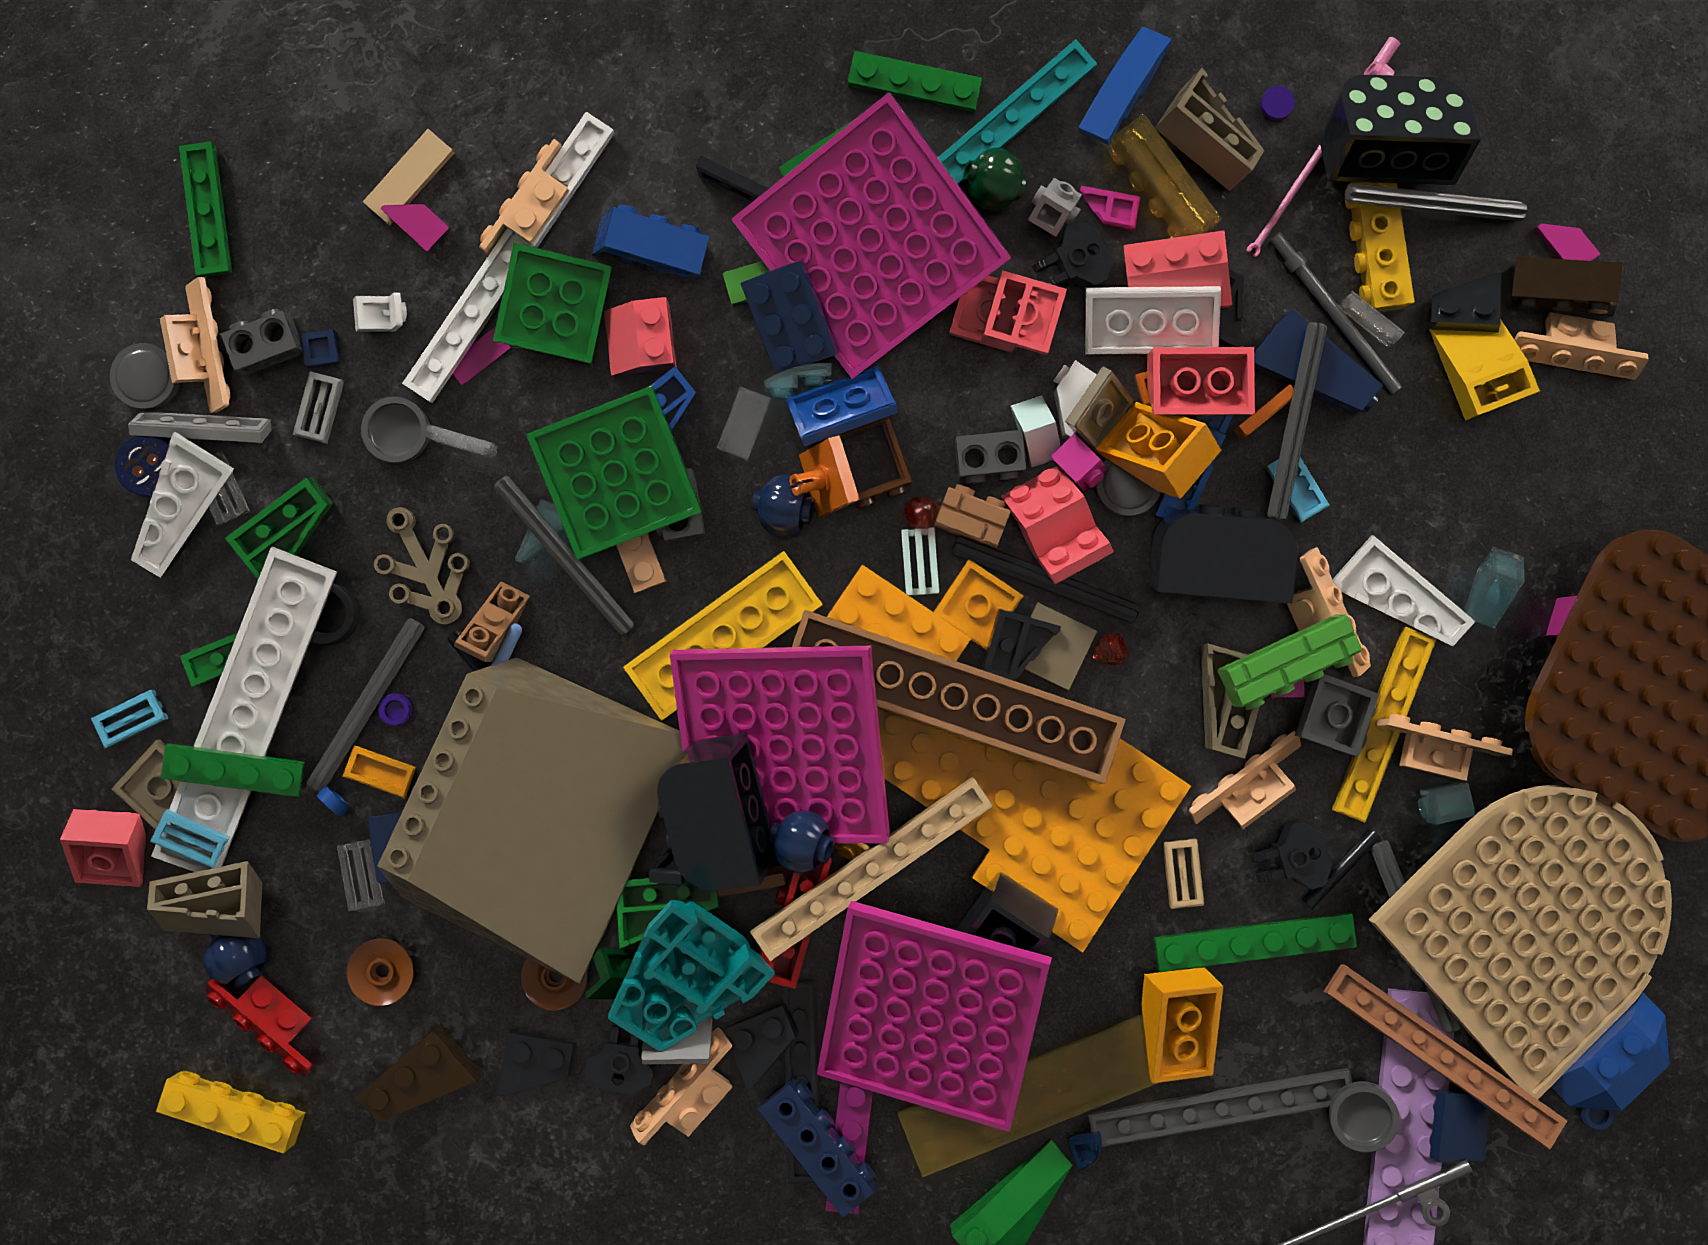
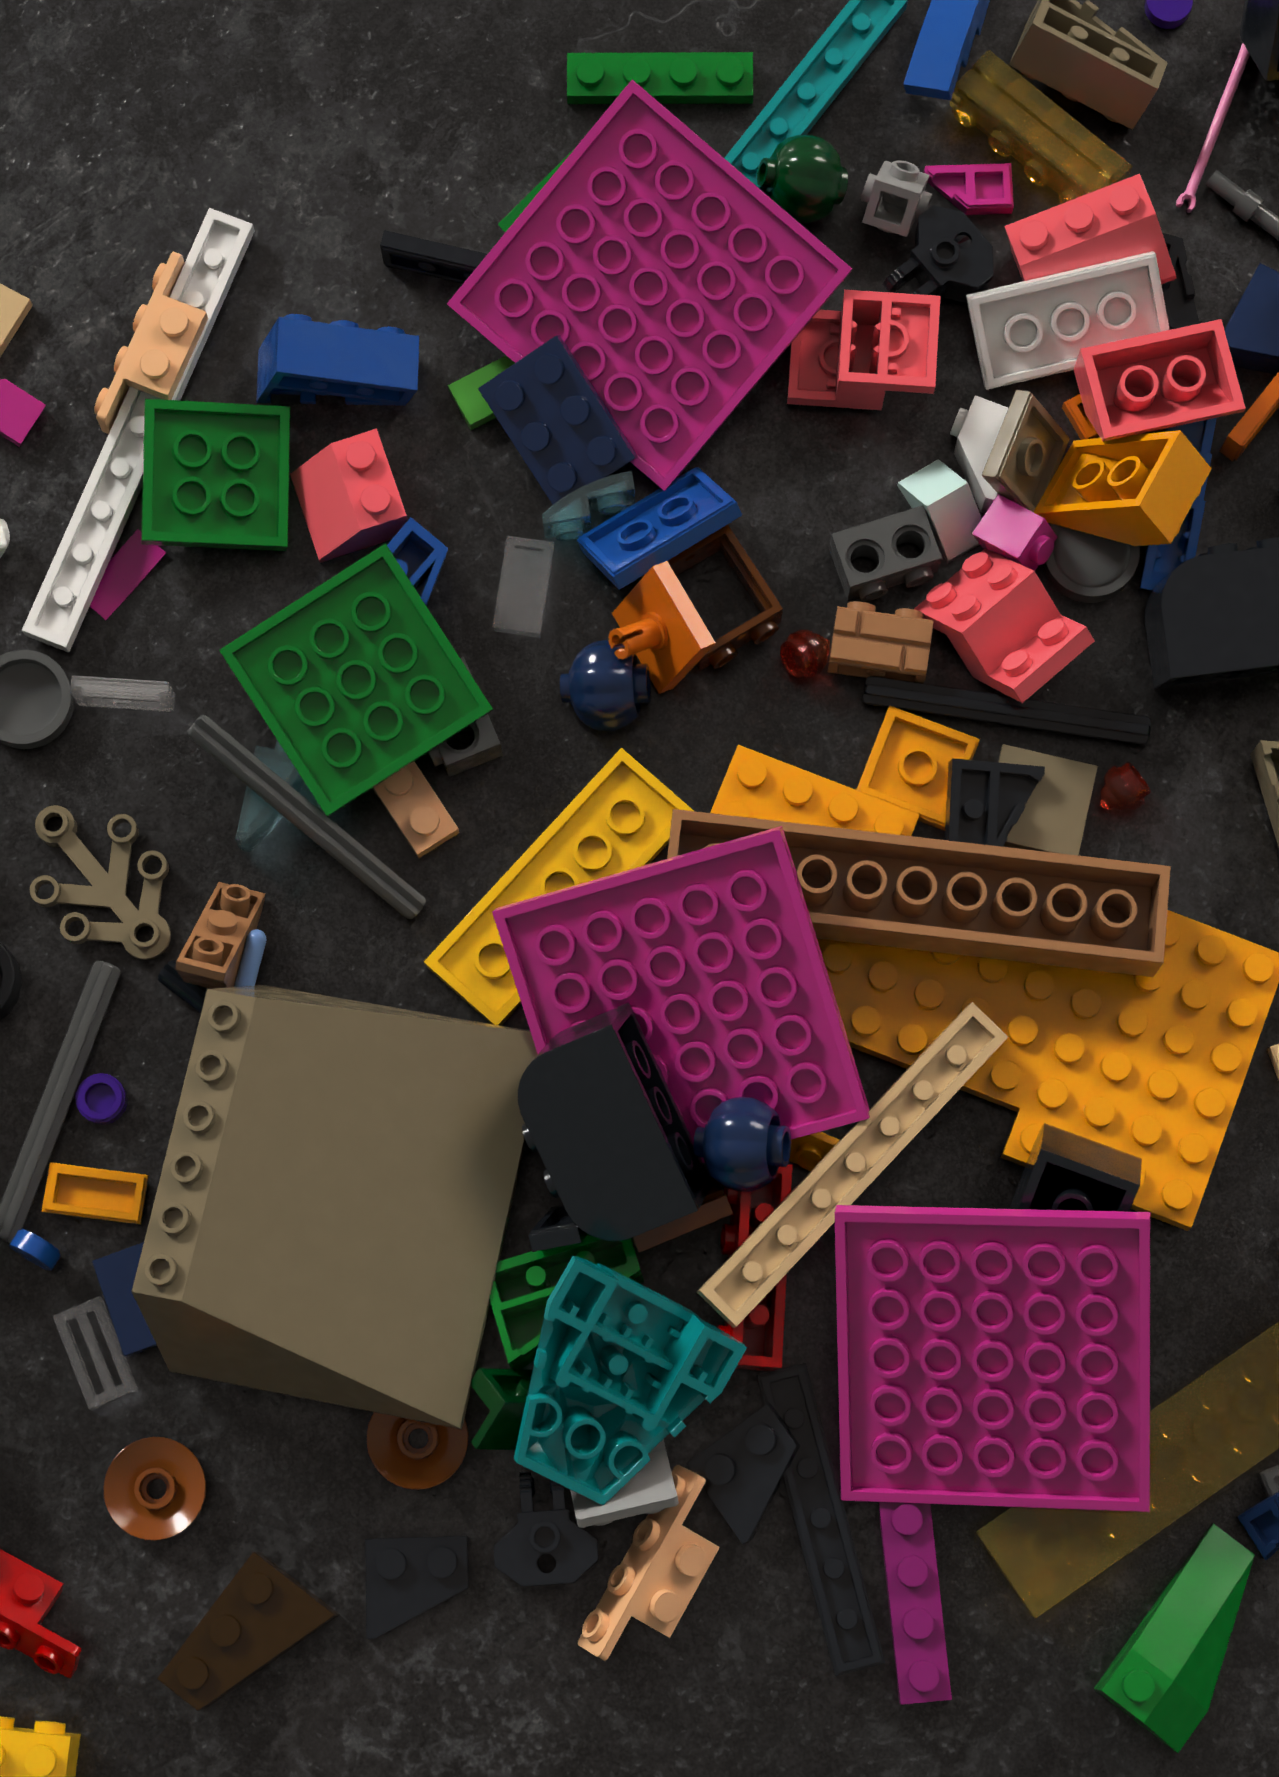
camera: 10 degrees left, 10 degrees down
dark blue brick [758,1078,877,1217] -> none
light aqua tile [901,527,939,596] -> none

